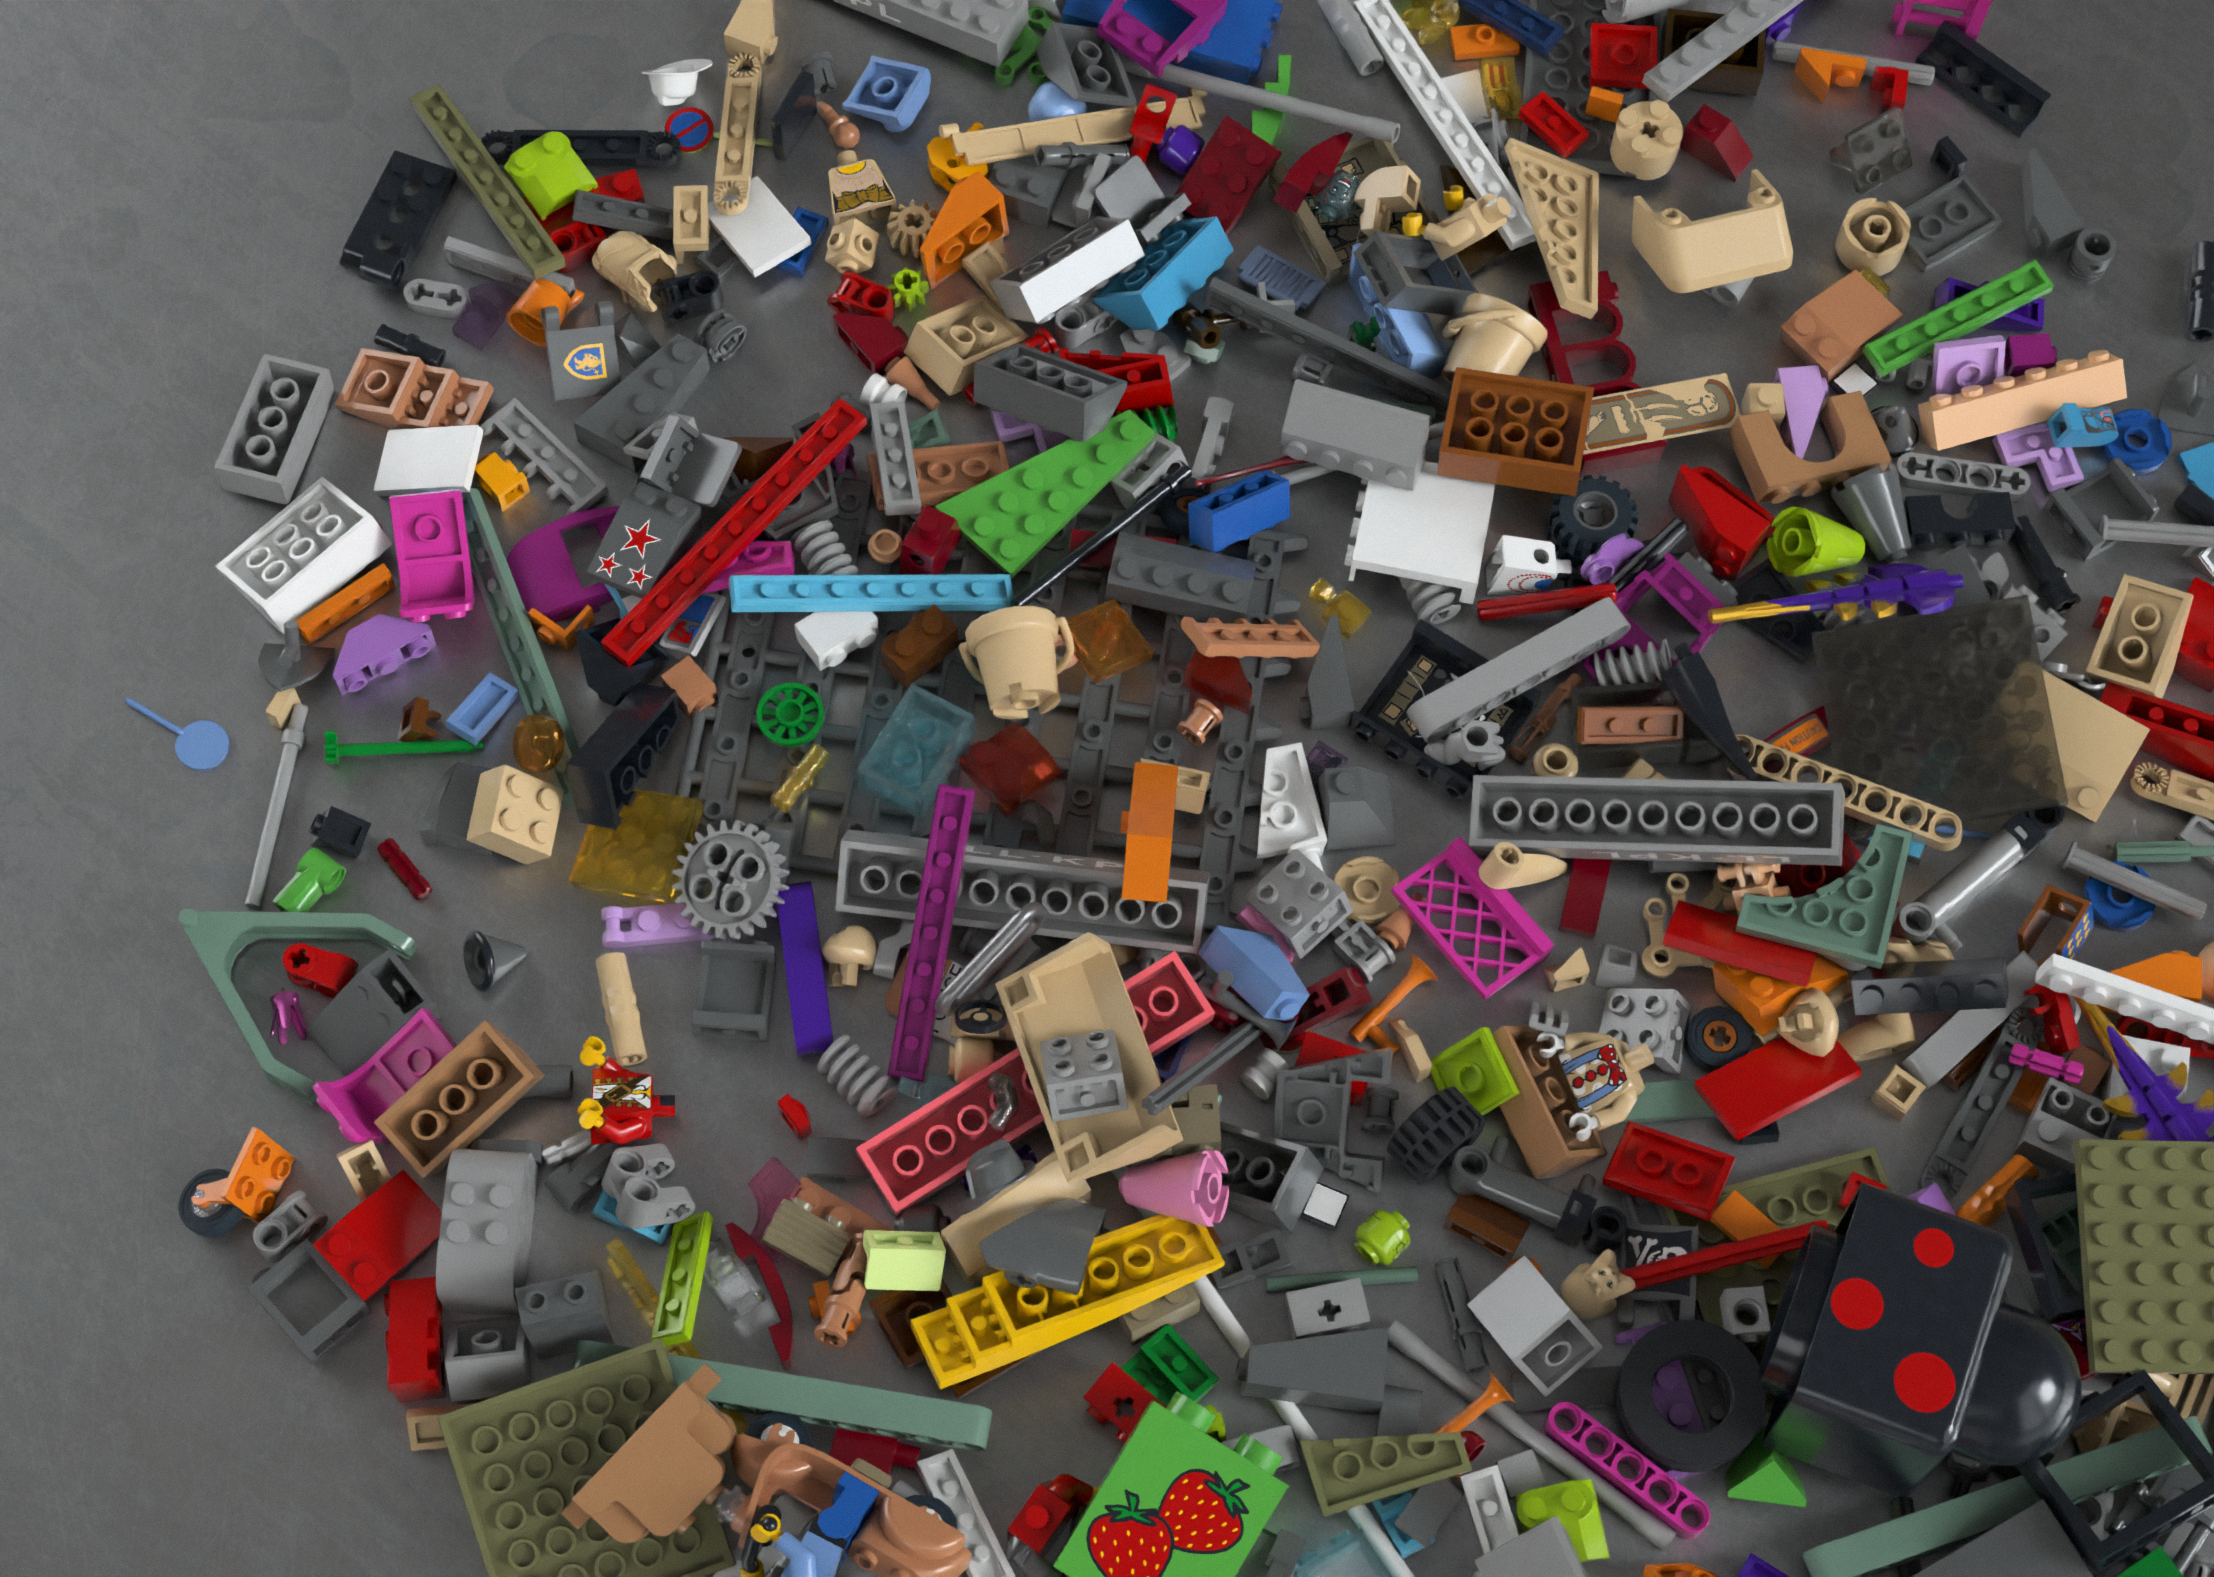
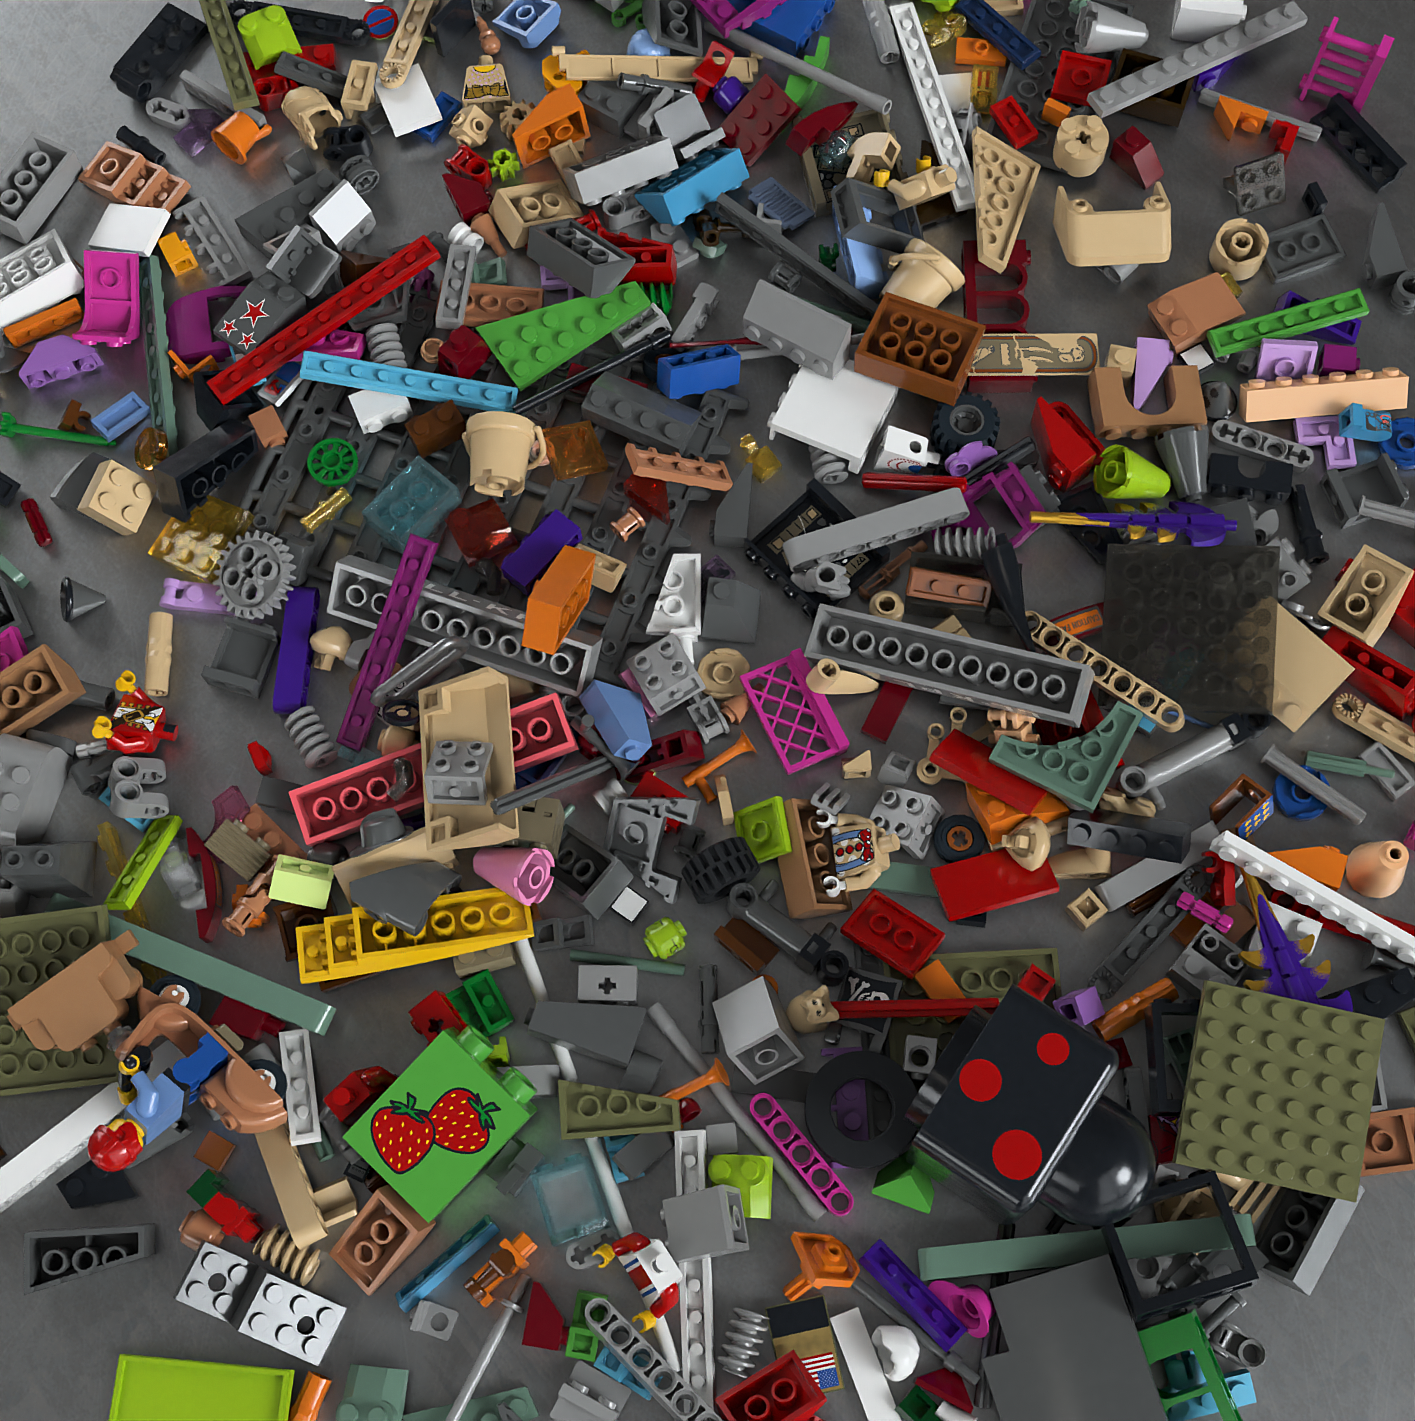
camera: 20 degrees right, 5 degrees up
dark grey flag [541,301,621,401] -> none
none -> slope [309,179,376,254]
none -> dark purple brick [501,509,583,596]

